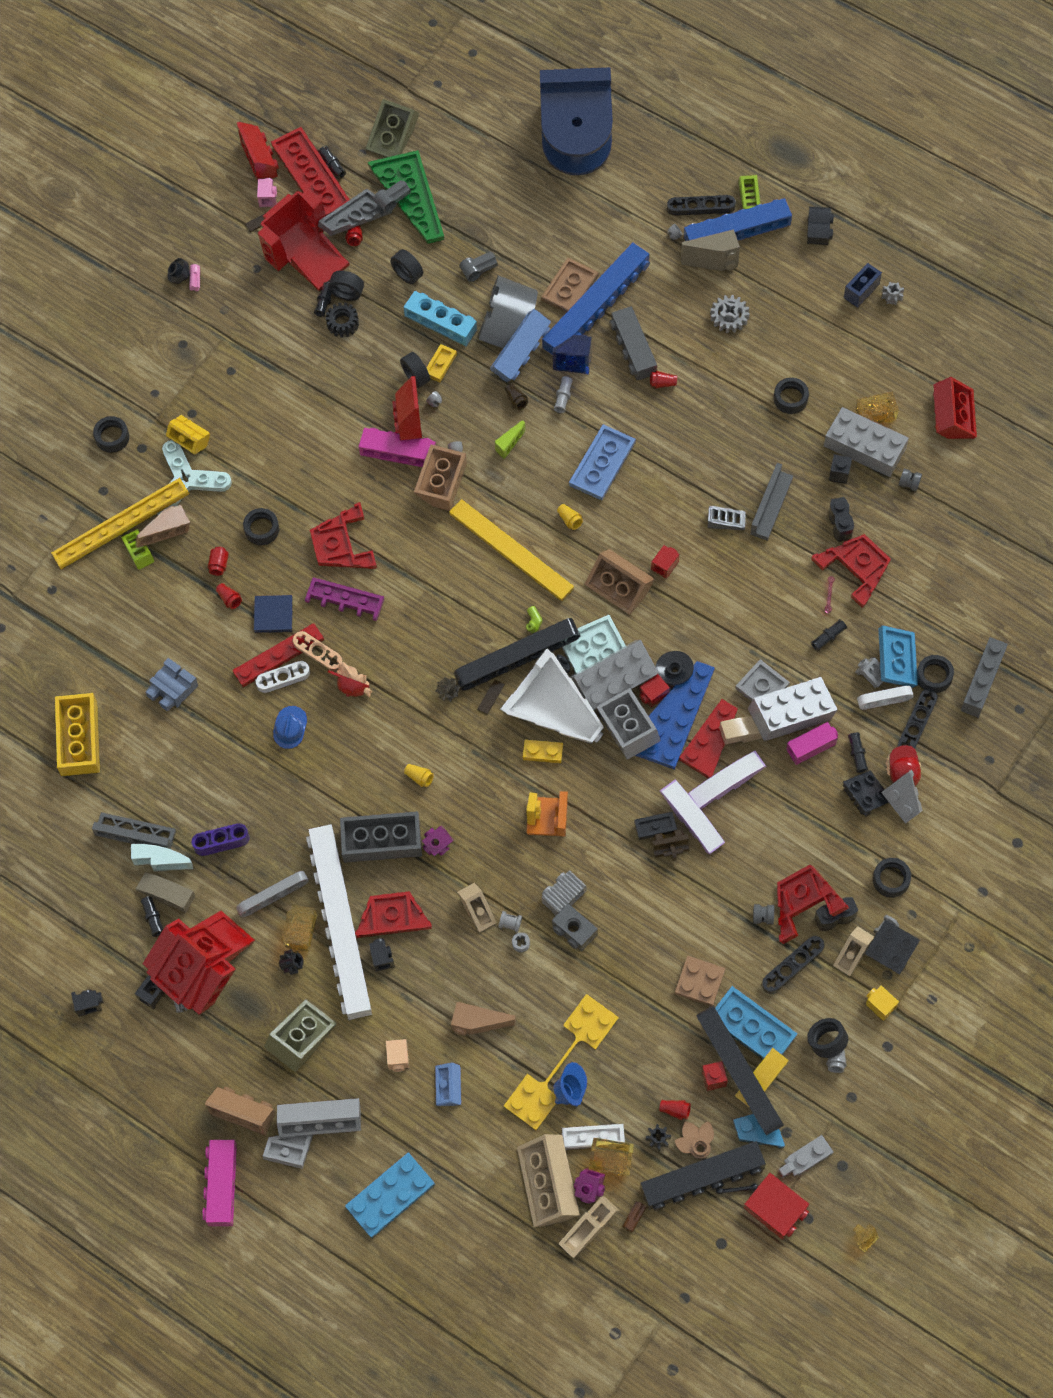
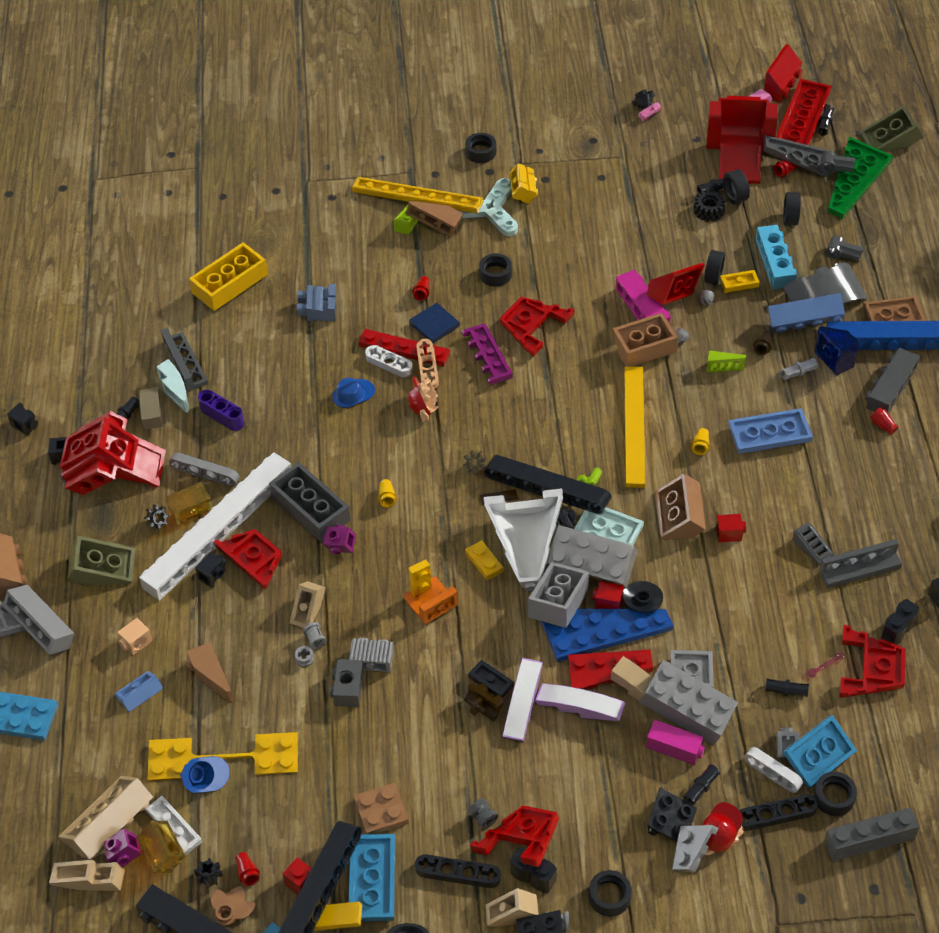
camera: 50 degrees right, 15 degrees down
red brick [208,547,229,576] -> none
reddish brown piece [622,1201,647,1233] -> none

